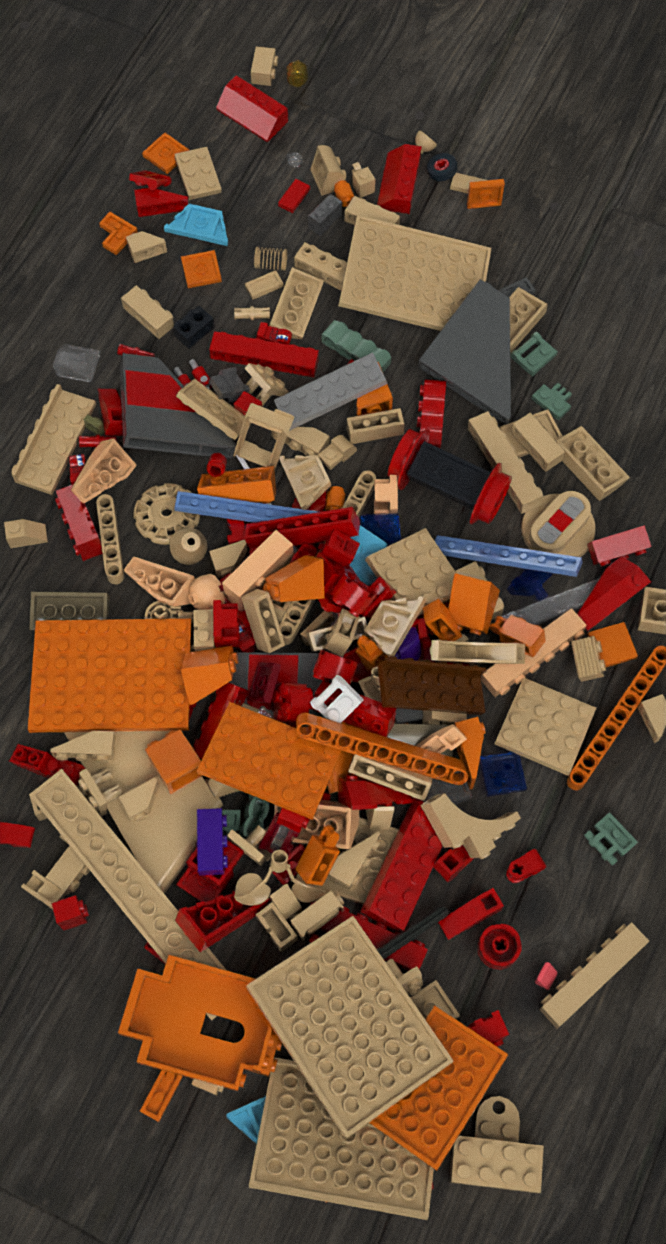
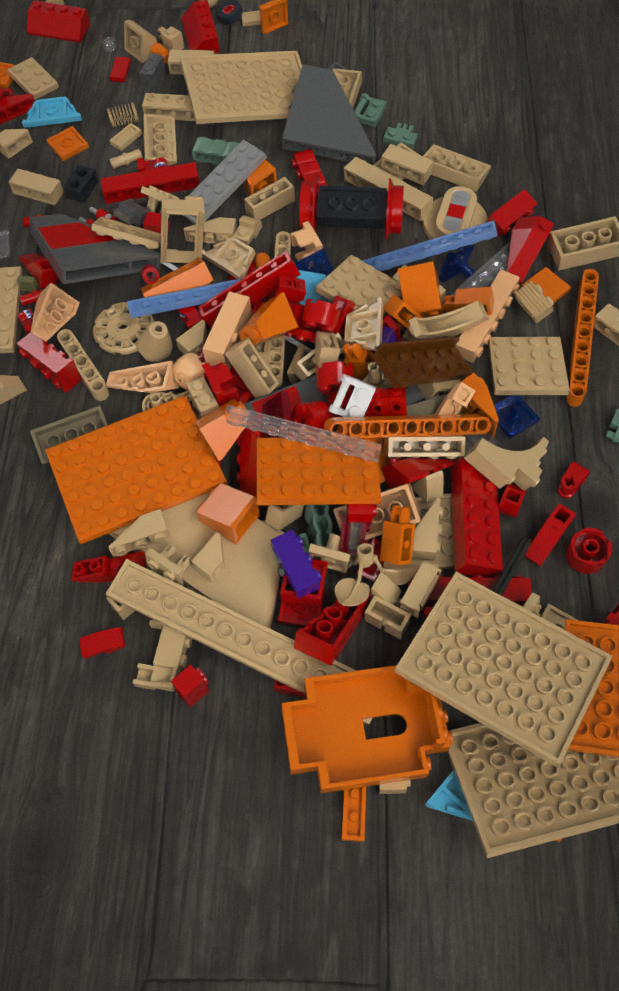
camera: 20 degrees left, 5 degrees down
none -> clear plate [225,405,381,462]

